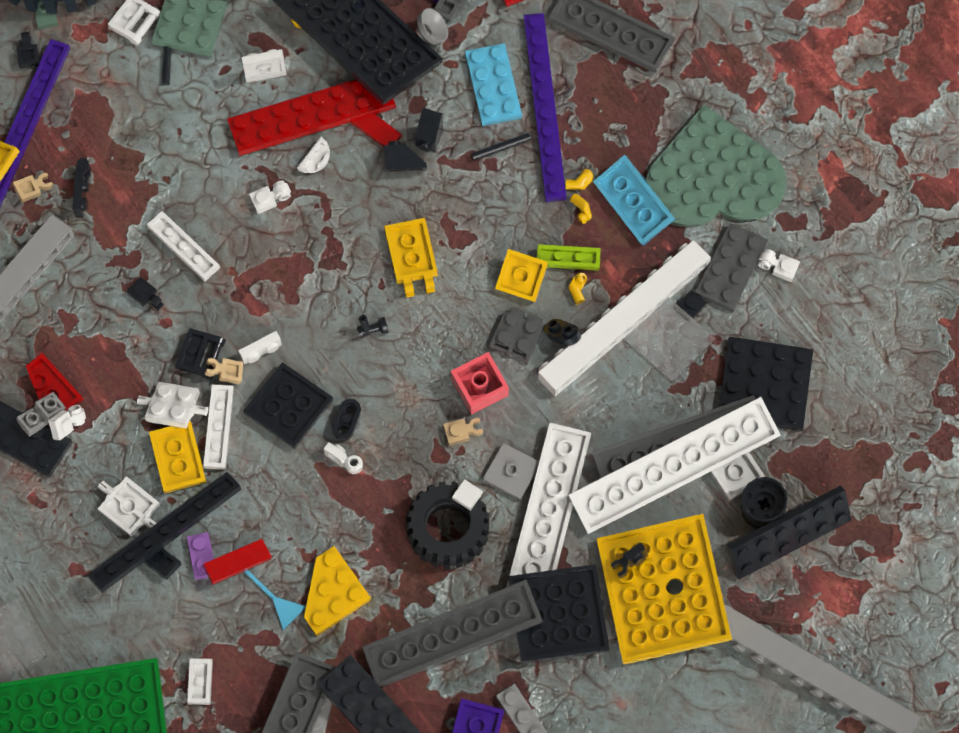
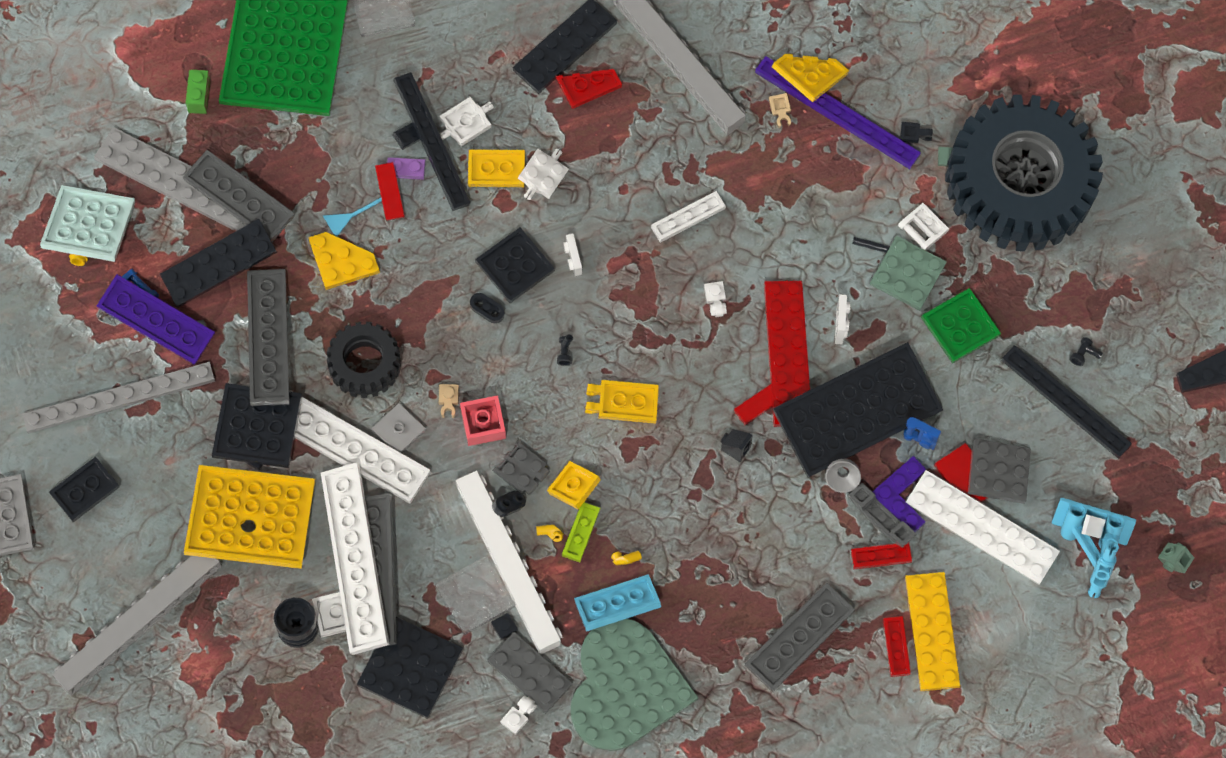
camera: 105 degrees right, 0 degrees up
light grey slope [17,392,66,436] -> none
white plate [48,405,86,440] -> none
black hinge [72,158,91,218] -> none
black plate [126,277,164,311] -> none
black plate [176,328,226,380] -> none
white plate [187,659,213,705] -> none
white plate [203,385,234,470] -> none
tan plate [205,358,243,384] -> none
white plate [297,137,330,173] -> none
white plate [324,442,363,474] -> none
black slope [384,141,427,172] -> none
white tile [452,479,483,511] -> none
medium azure plate [465,43,522,126] -> none
black bar [471,133,531,161] -> none
dark purple plate [524,13,566,202] -> none
yellow arm [565,169,593,190] -> none
black plate [611,542,648,578] -> none
black plate [727,485,852,580] -> none

